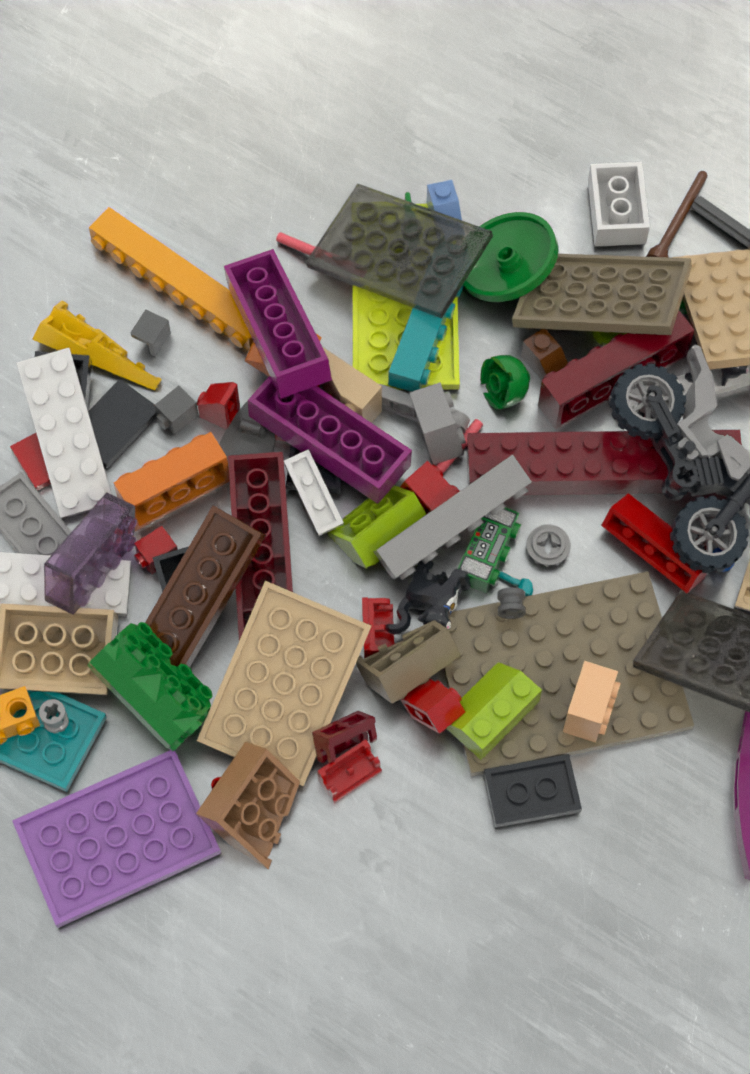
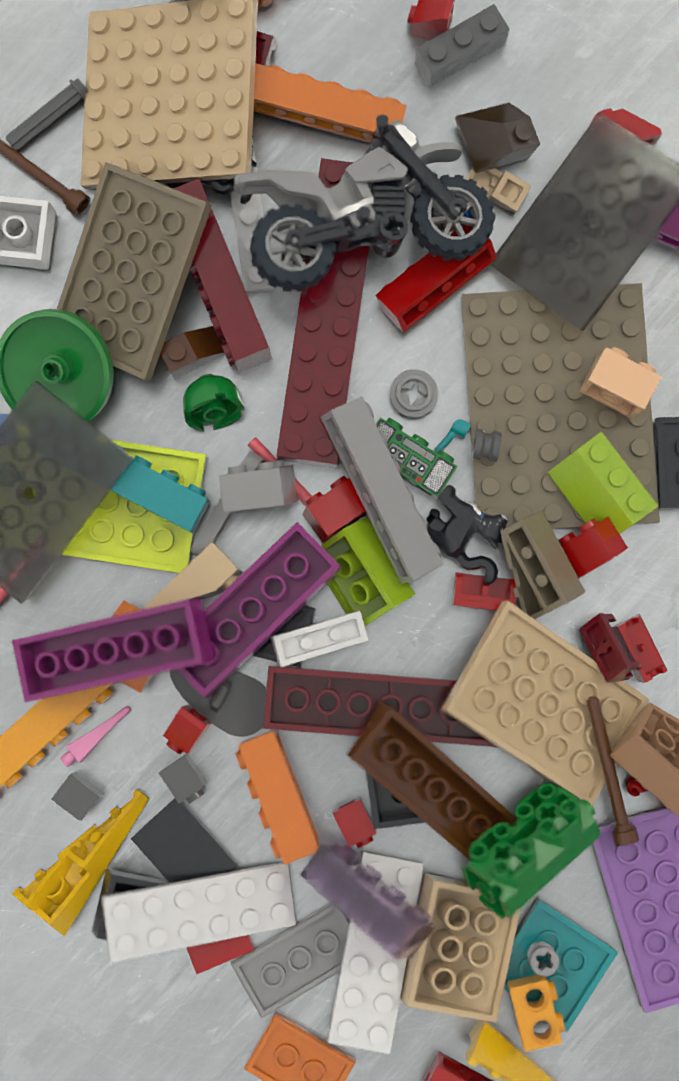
camera: 75 degrees left, 20 degrees up
none -> bright pink piece [60,706,131,767]
none -> reddish brown piece [587,696,639,846]

